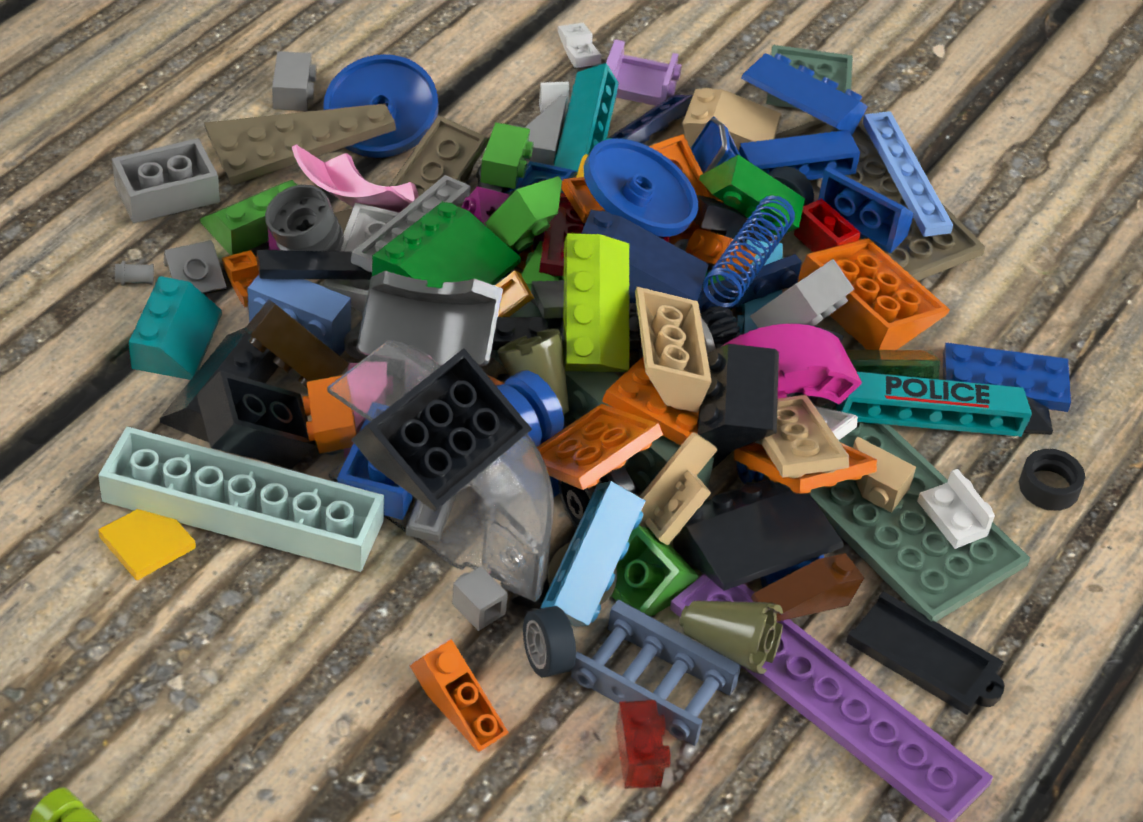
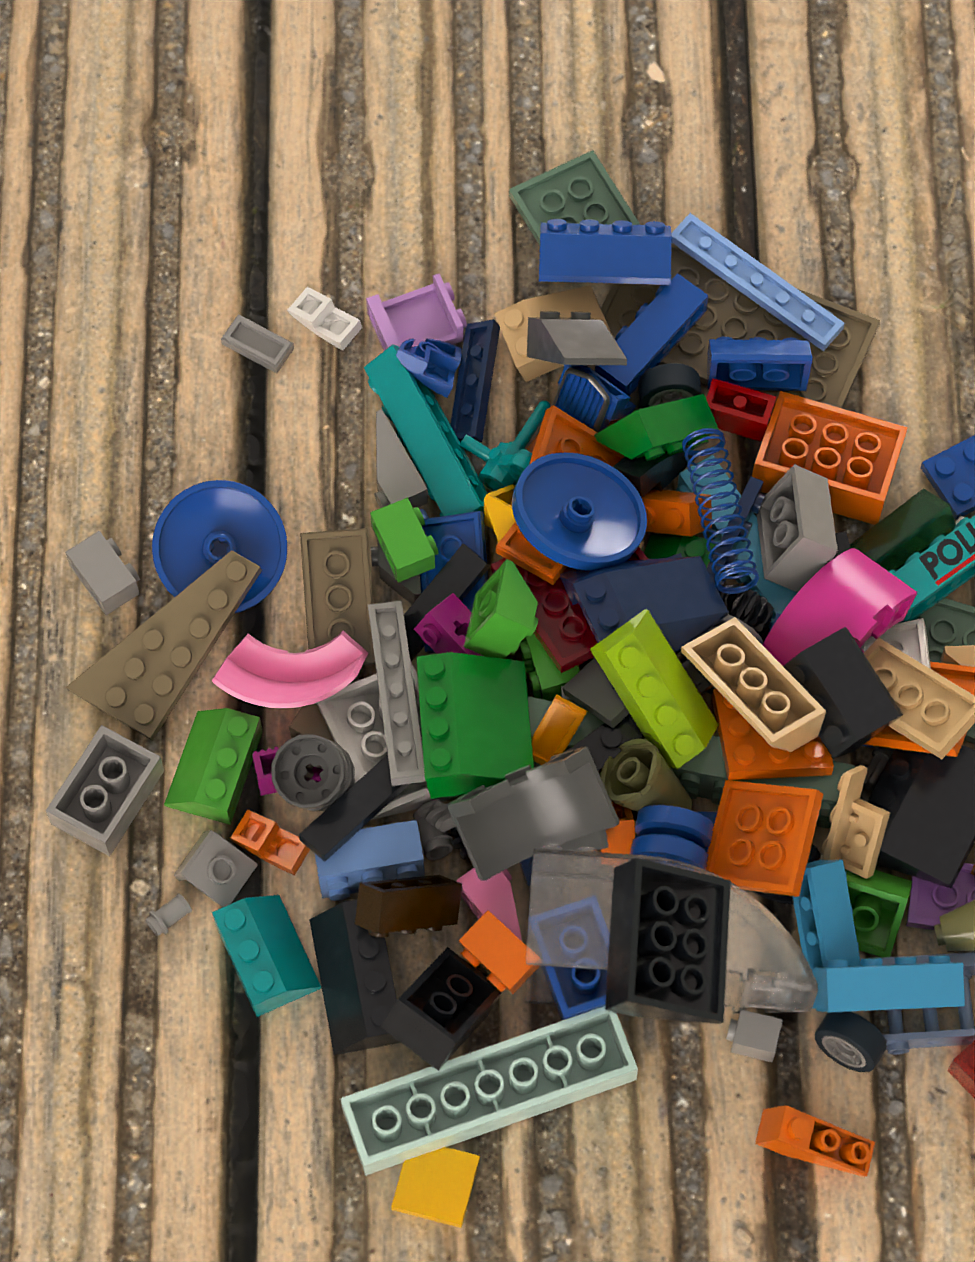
camera: 30 degrees left, 20 degrees up
white slope [539,82,569,117] -> none
none -> light grey tile [221,314,294,373]
none -> blue brick [396,338,462,398]
none -> dark grey slope [527,311,627,365]
none -> dark azure brick [814,955,965,1012]

